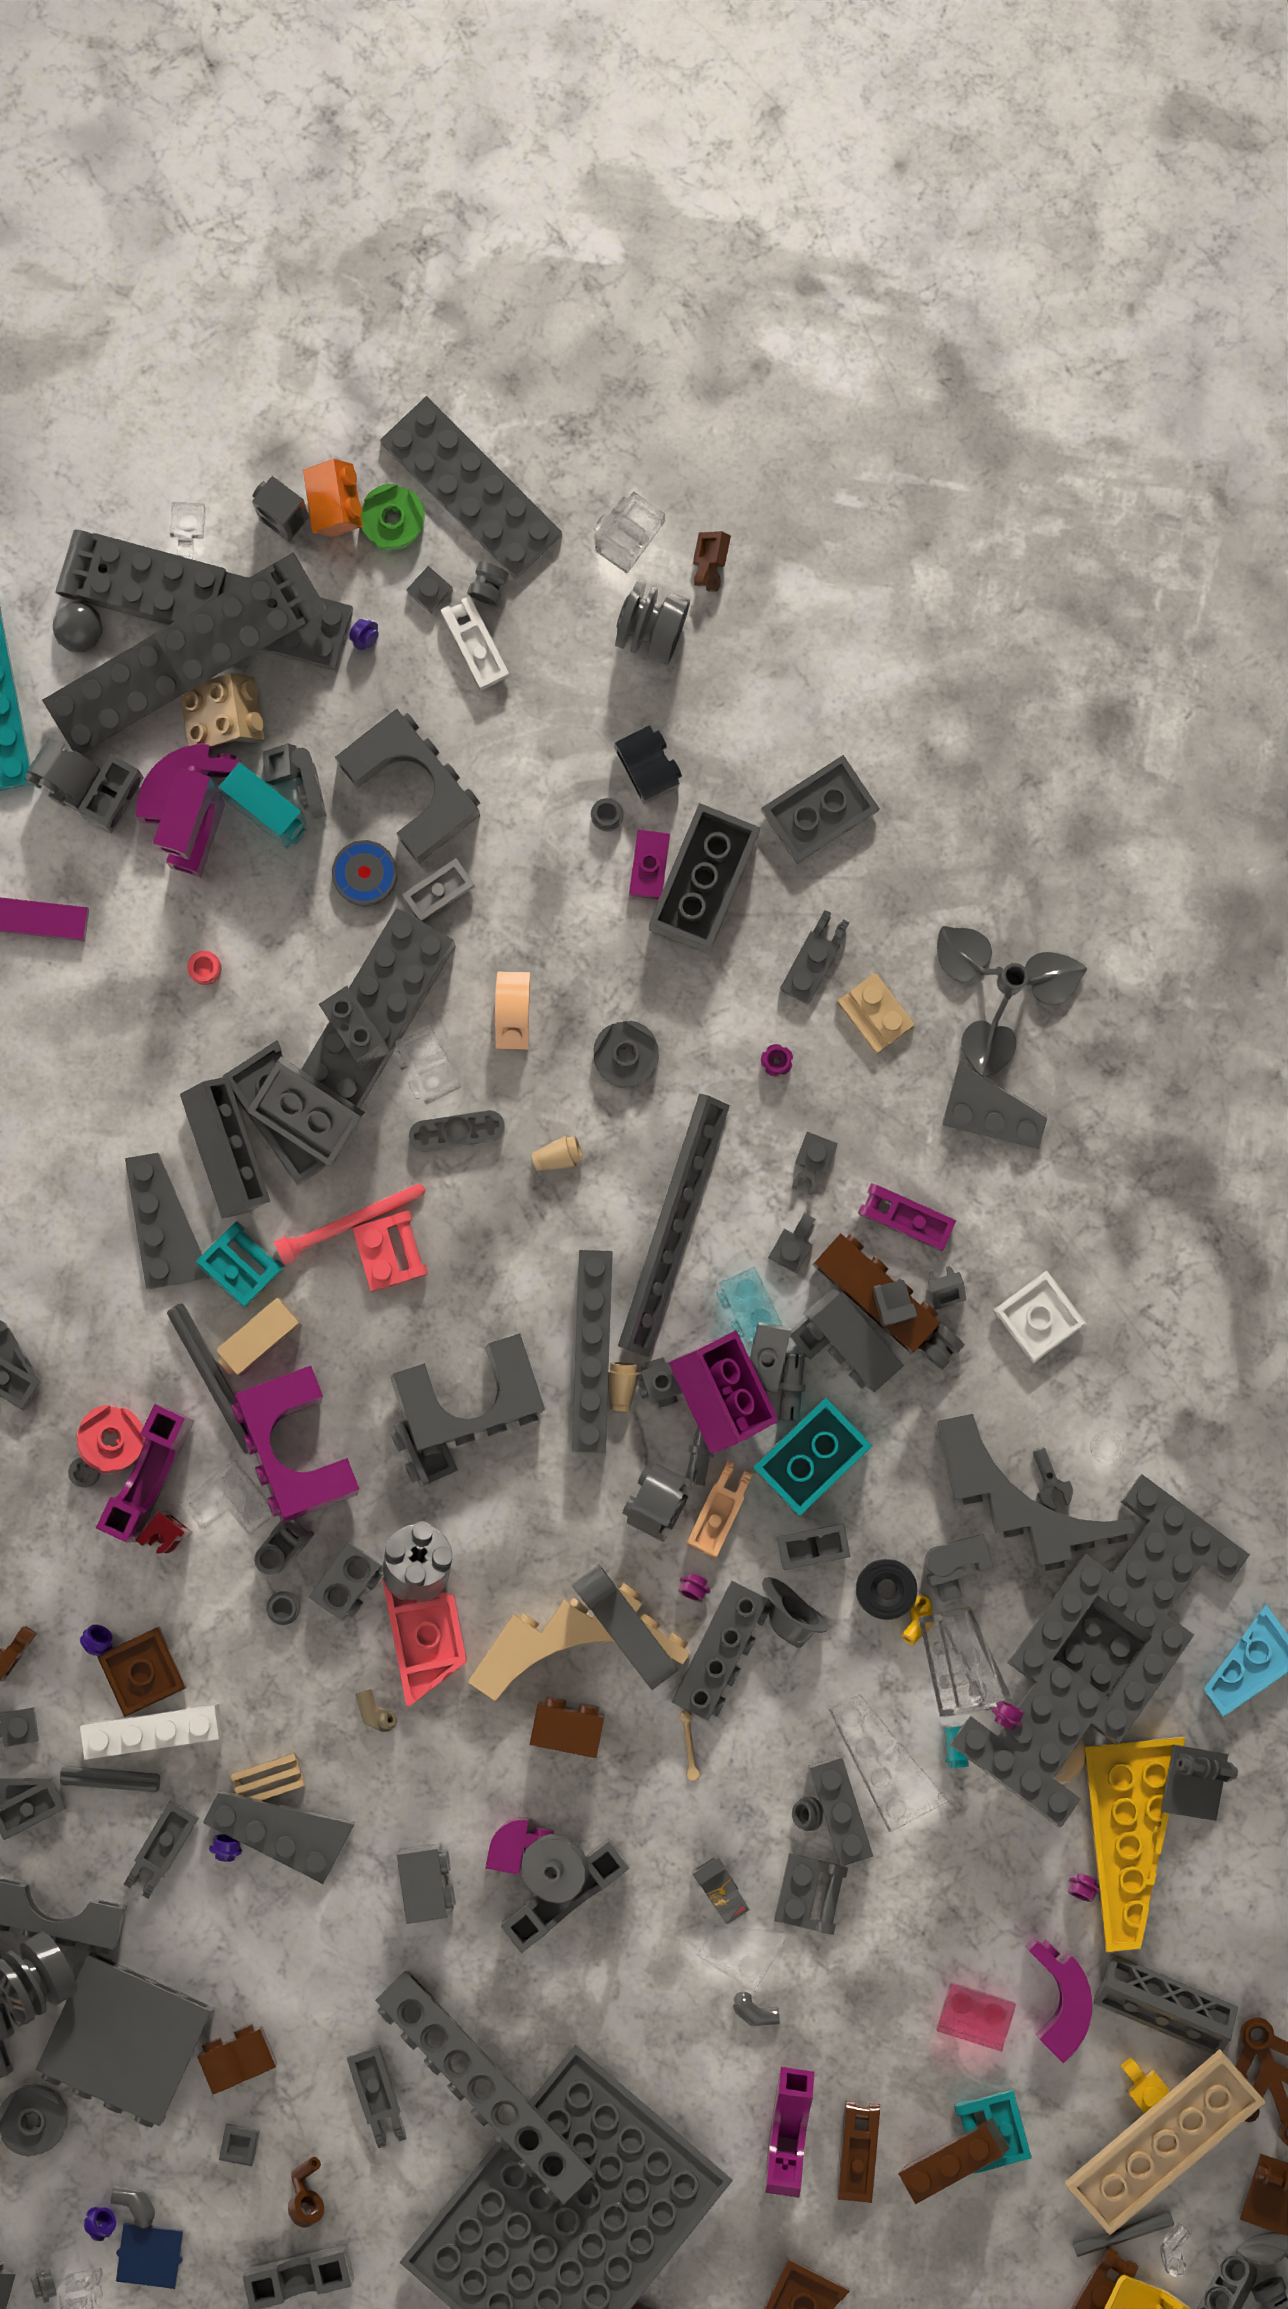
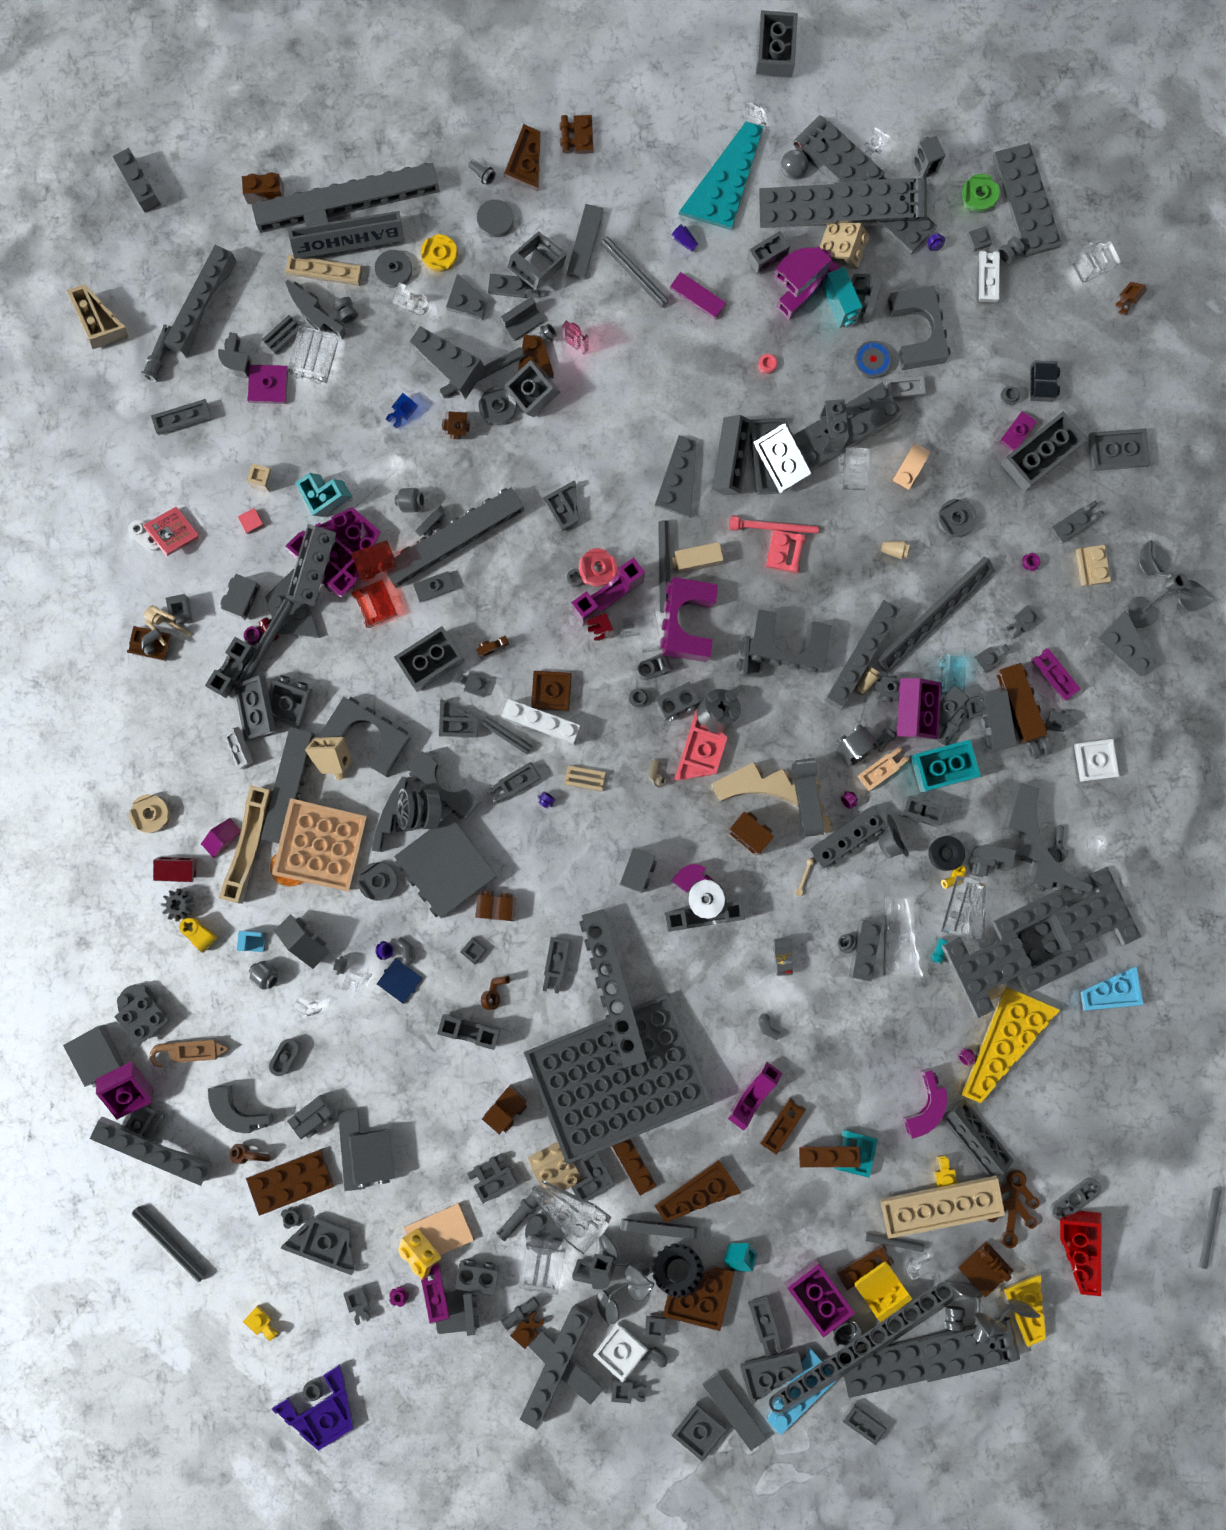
camera: 25 degrees right, 0 degrees up
dark grey brick [24,738,101,811] -> none
dark purple plate [80,1624,113,1656] -> none
teal plate [196,1221,286,1309] -> none
dark grey wing [203,1790,355,1884] -> none
orange brick [303,458,363,537] -> none
dark grey beam [409,1110,505,1152] -> none
dark grey wheel [615,581,690,665] -> none
dark grey plate [774,1853,848,1935] -> none
dark grey panel [872,1280,917,1327] -> none
clear pink plate [936,1982,1016,2052] -> none
magenta plate [992,1700,1025,1730] -> none
dark grey hinge [1161,1744,1238,1821] -> none

